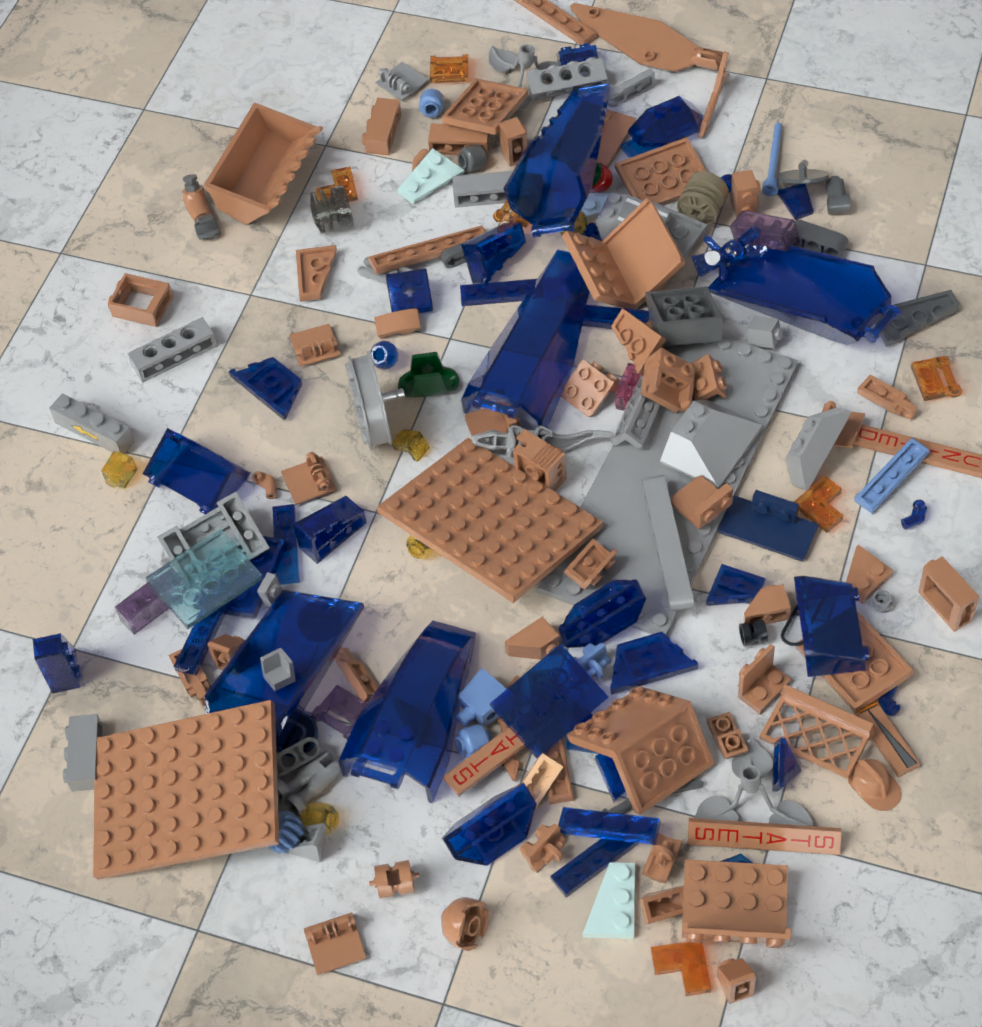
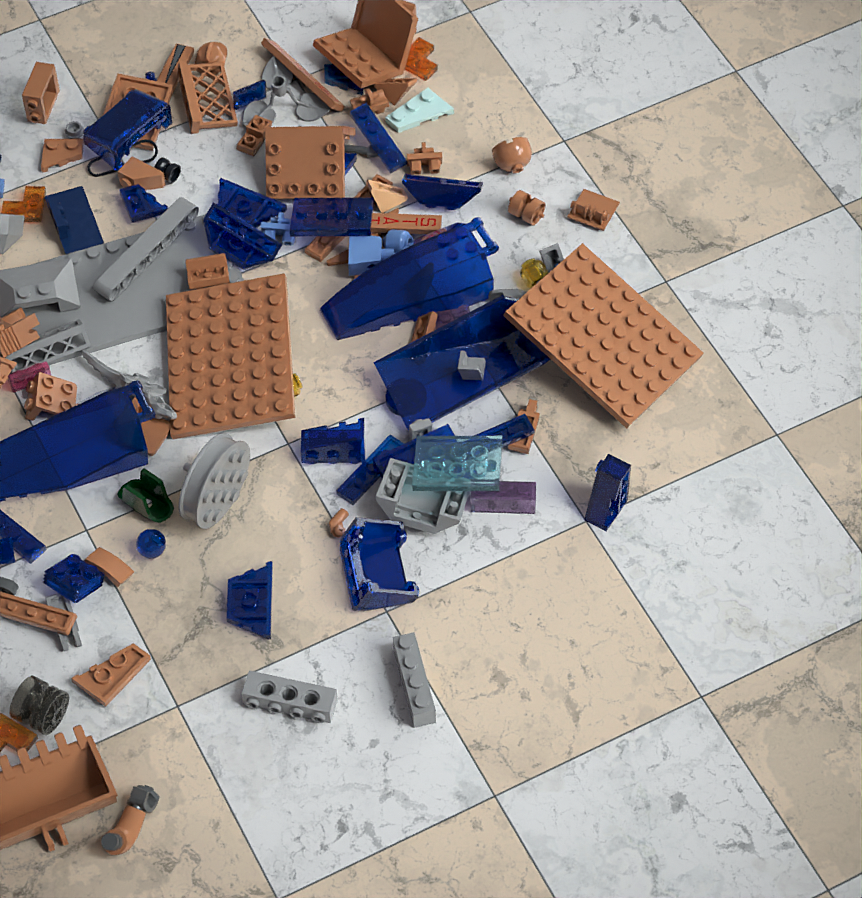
camera: 140 degrees left, 0 degrees up
light grey brick [63,714,103,792] -> none
clear yellow brick [101,451,138,489] -> none
nougat window [108,273,173,327] -> none
nougat slope [208,634,249,676] -> none
nougat hinge [281,452,337,505] -> none
nougat hinge [289,324,340,367] -> none
nougat slope [505,616,560,660] -> none
nougat piece [513,429,566,491] -> none
clear blue tile [550,818,645,898] -> none
nougat bracket [670,476,733,530] -> none
nougat bracket [738,644,791,714] -> none

